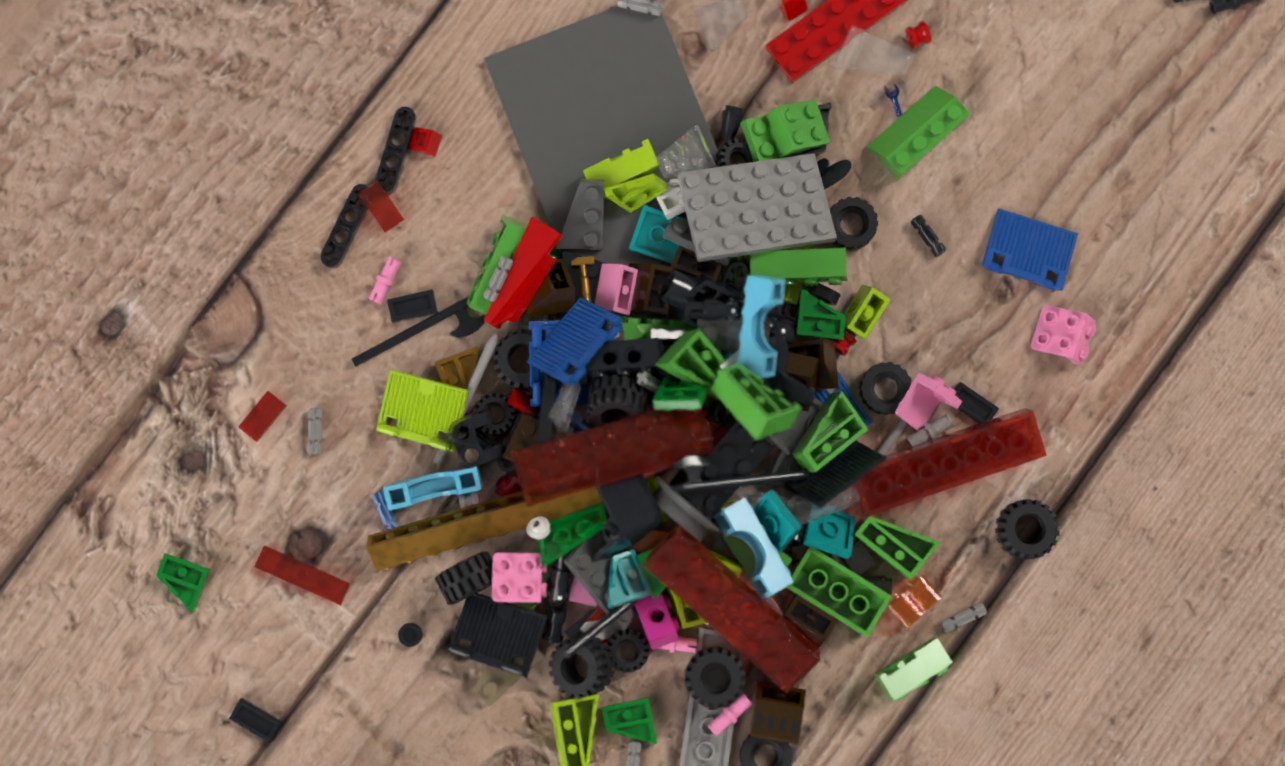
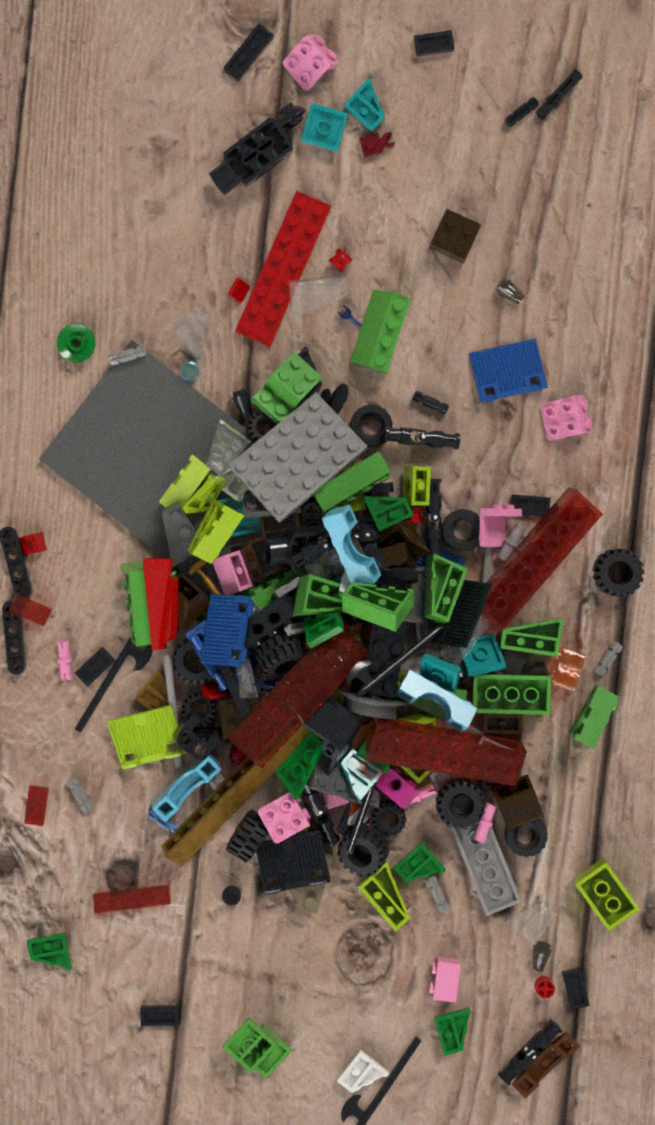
camera: 35 degrees left, 5 degrees up
light grey axle [483,256,513,302] -> none
white plate [526,516,550,540] -> none
none -> clear light blue wheel [180,361,200,382]
none -> lime wedge [187,499,244,564]
none -> black piece [382,426,461,450]
none -> black piece [425,479,443,556]
none -> dark brown brick [429,208,481,264]
none -> clear smoke cone [495,278,525,304]

